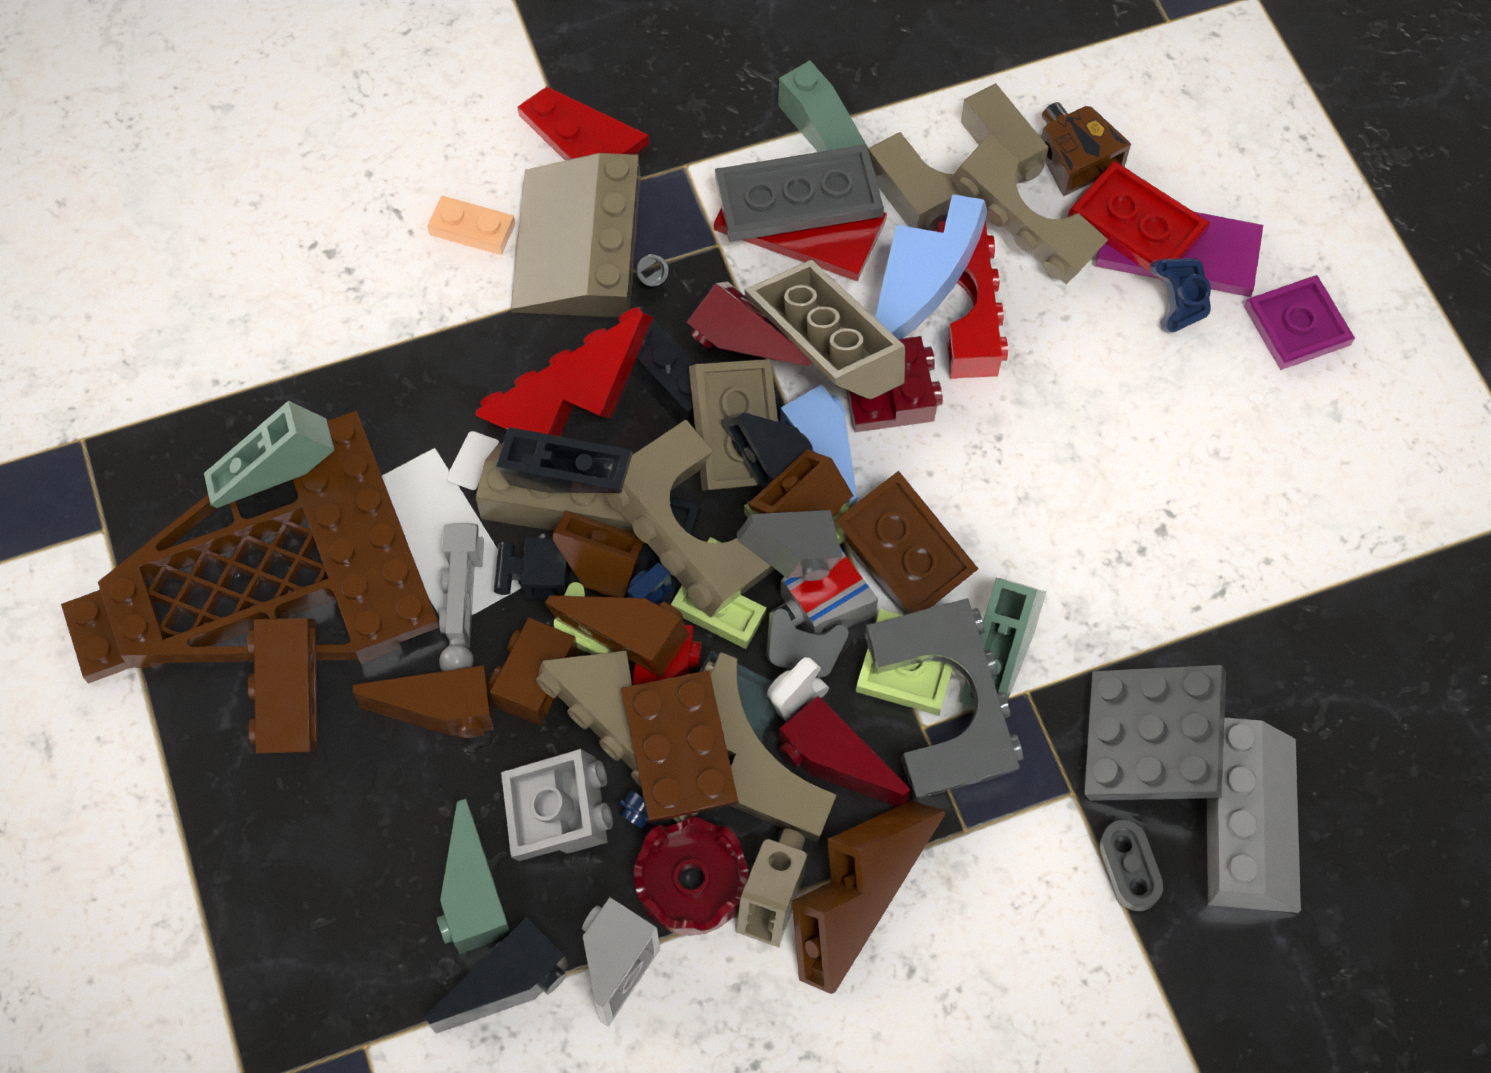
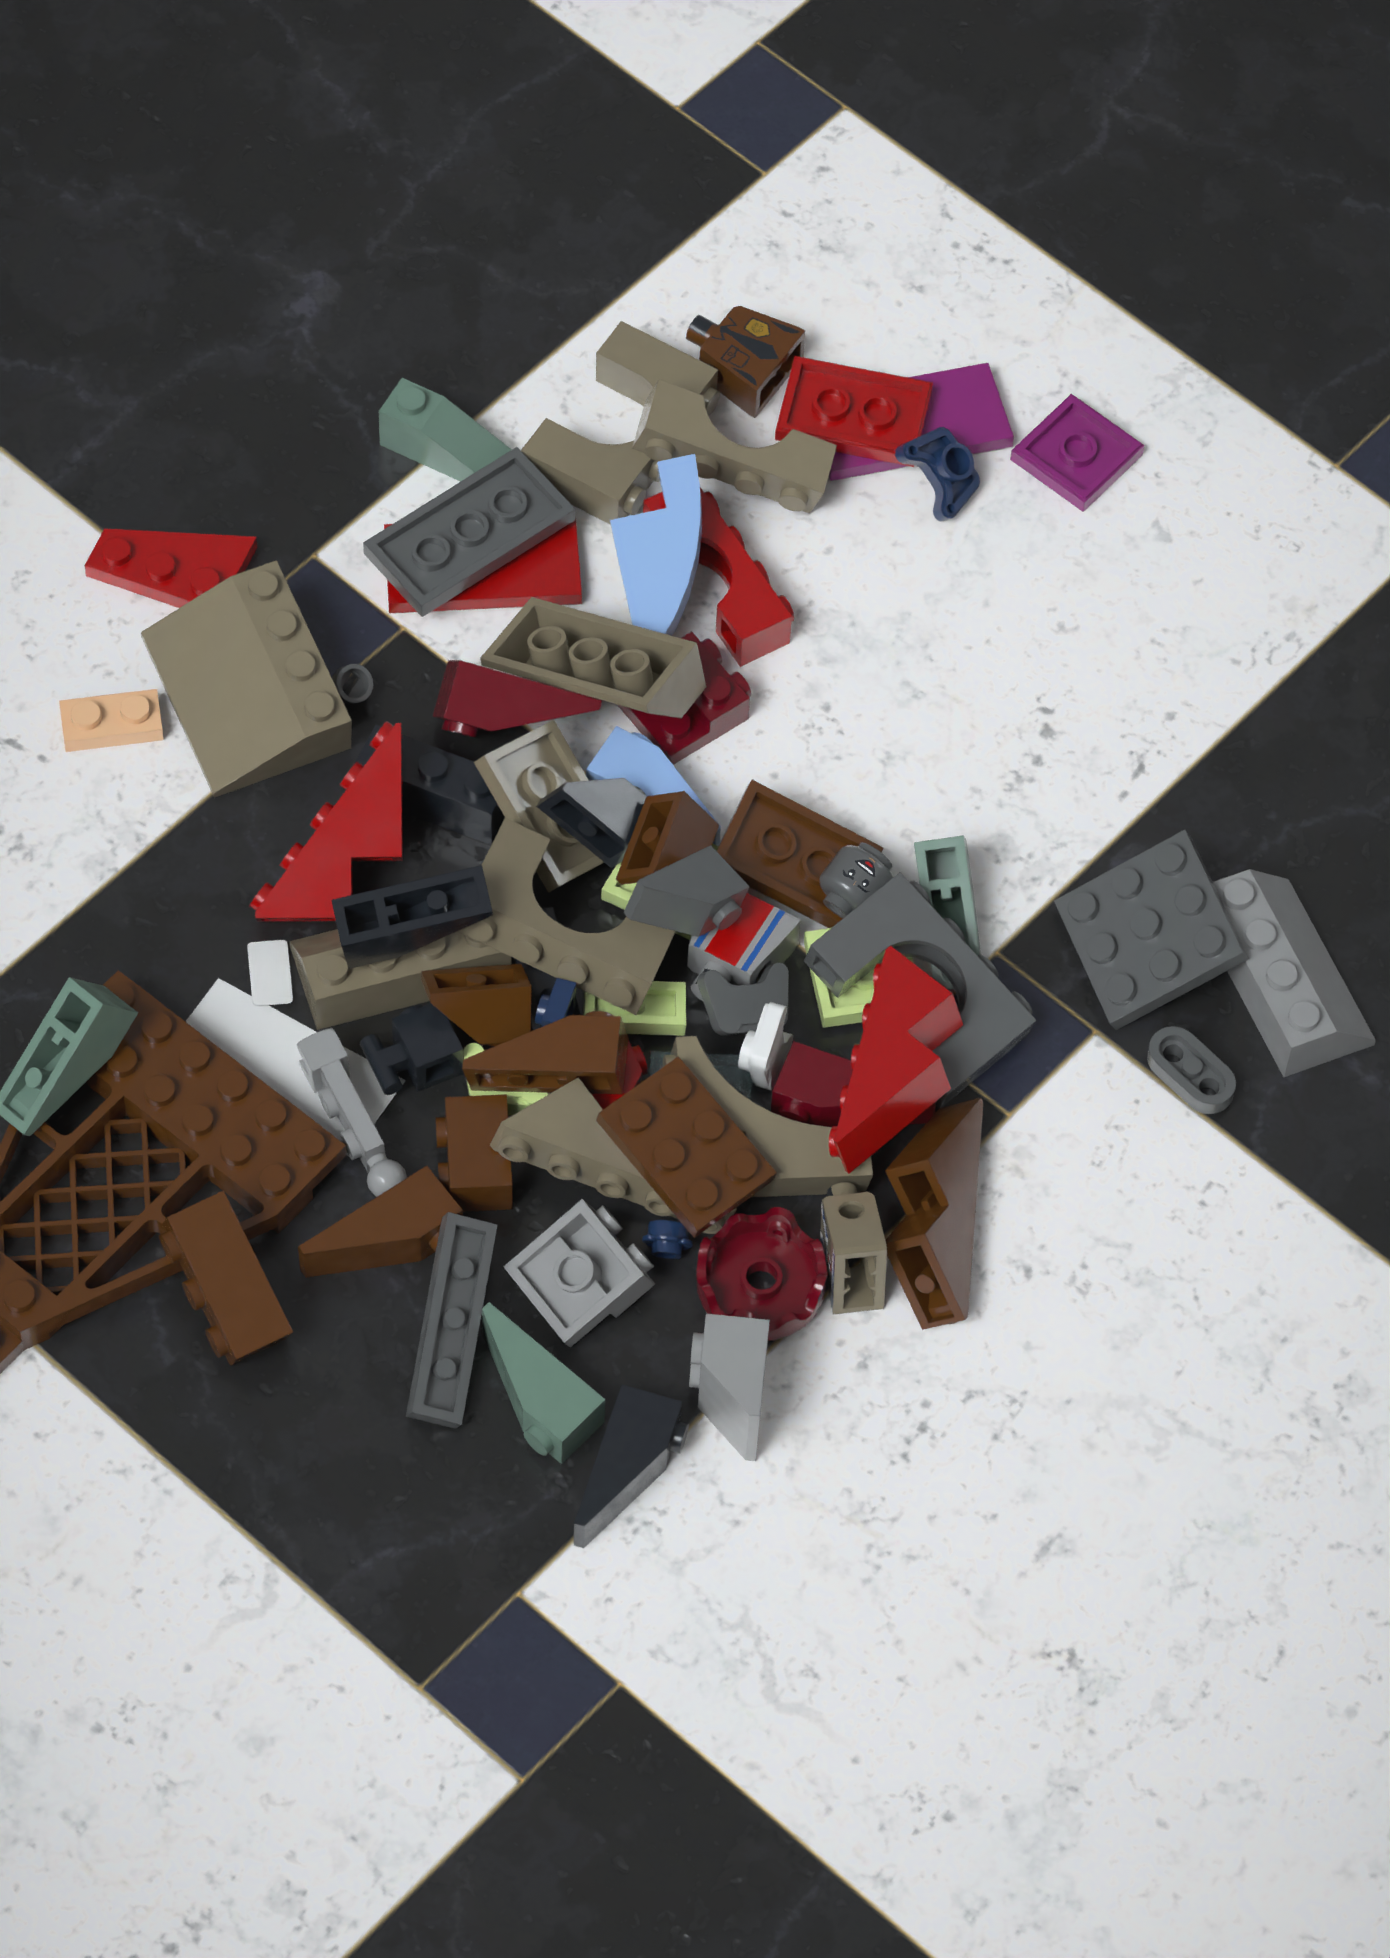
camera: 30 degrees left, 5 degrees down
none -> dark grey plate [406,1212,497,1429]
none -> dark grey head [819,842,893,918]
none -> red slope [829,945,963,1174]

